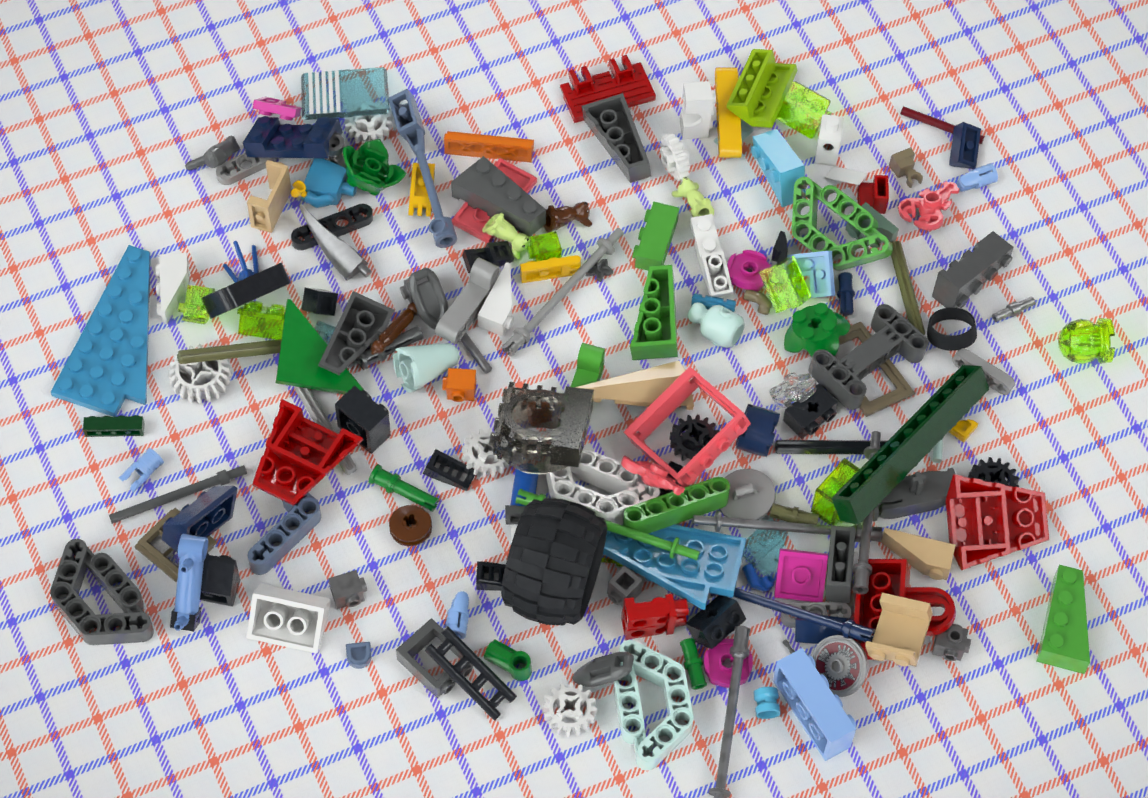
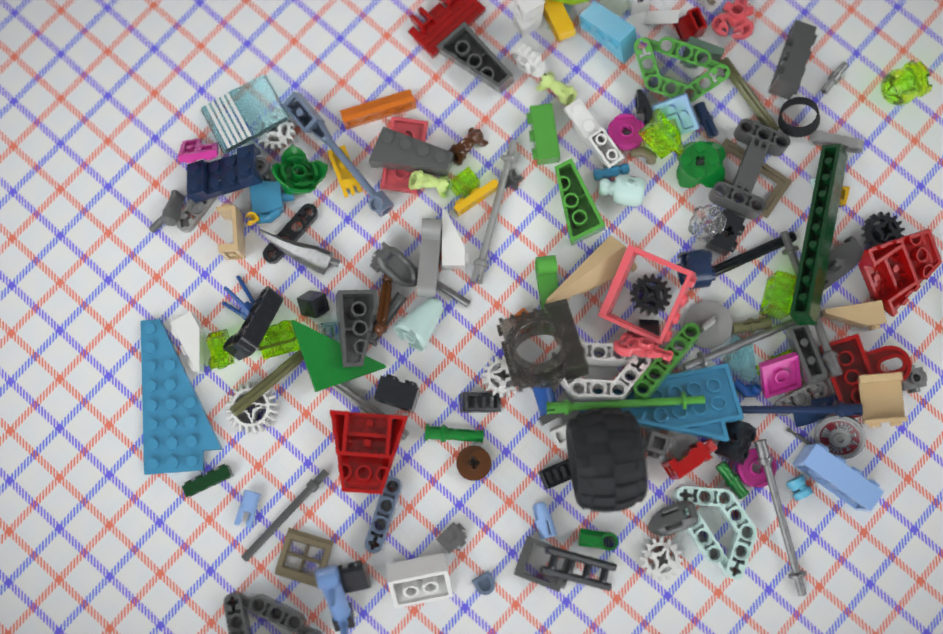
camera: 20 degrees left, 20 degrees up
dark blue slope [162,486,238,553] -> none
orange brick [442,368,476,402] -> none
black slope [462,241,514,273] -> none

